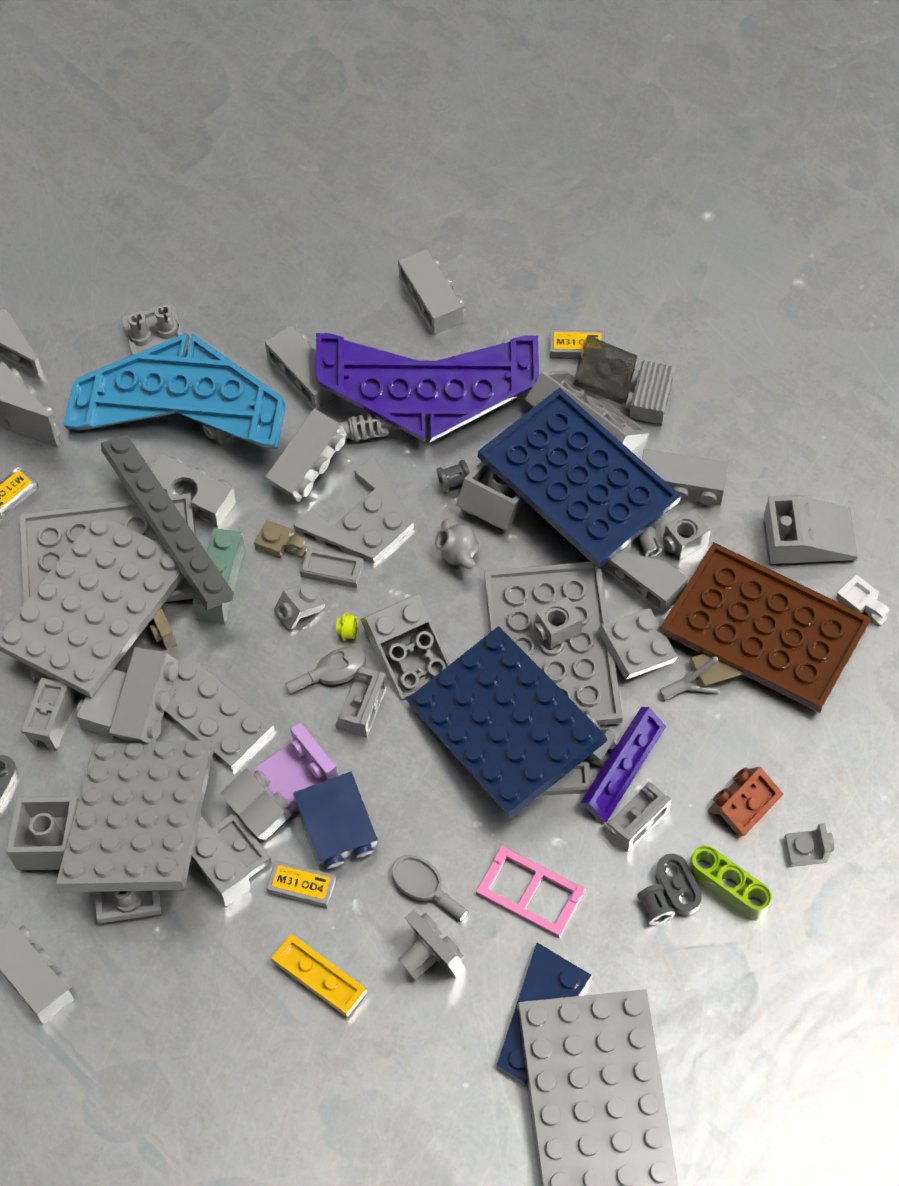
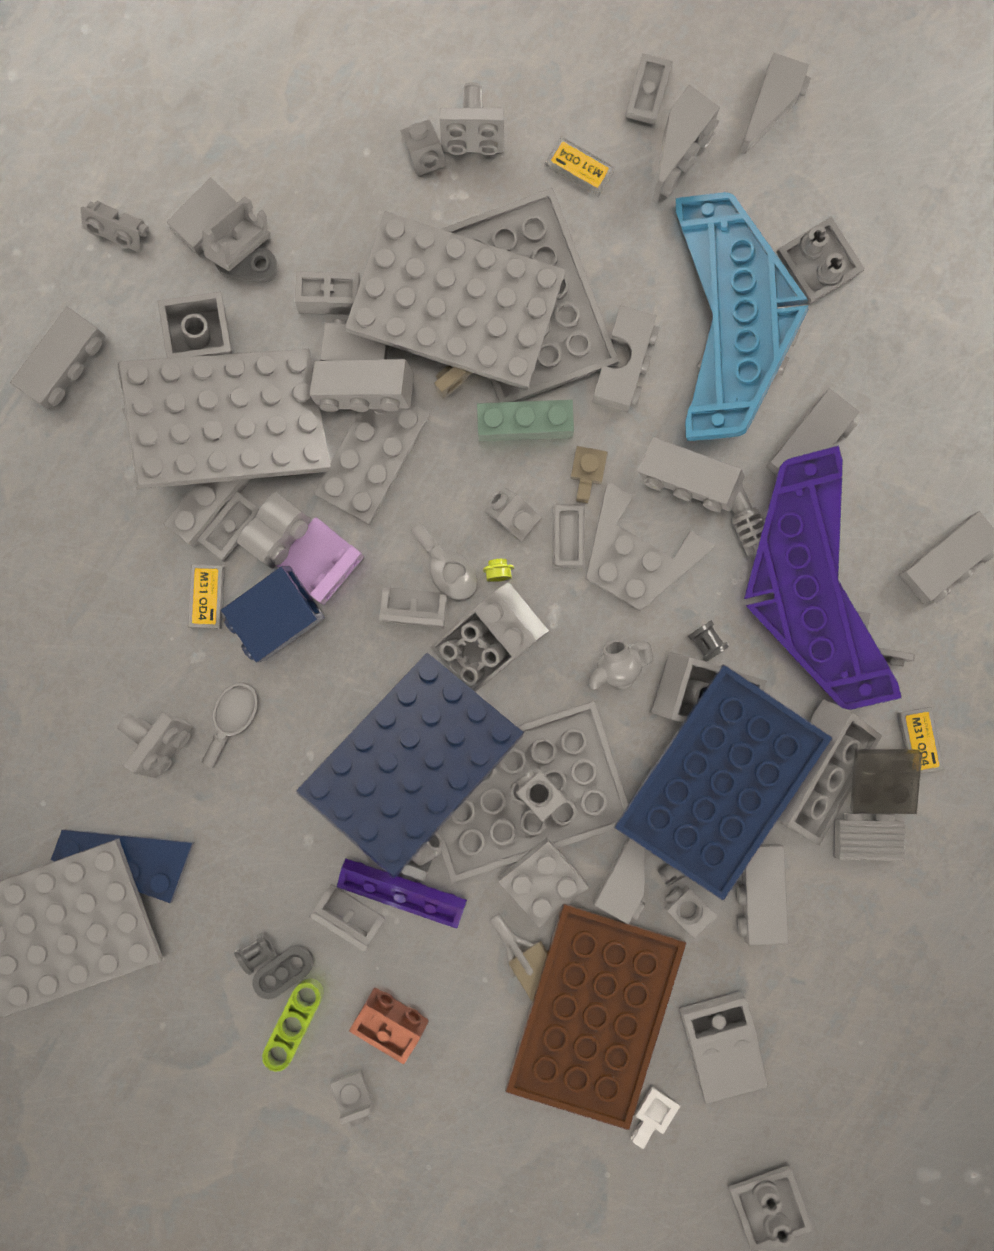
camera: 80 degrees right, 25 degrees up
dark grey plate [101,434,234,610] -> none
yellow plate [271,934,367,1017] -> none
bright pink window [476,845,586,937] -> none

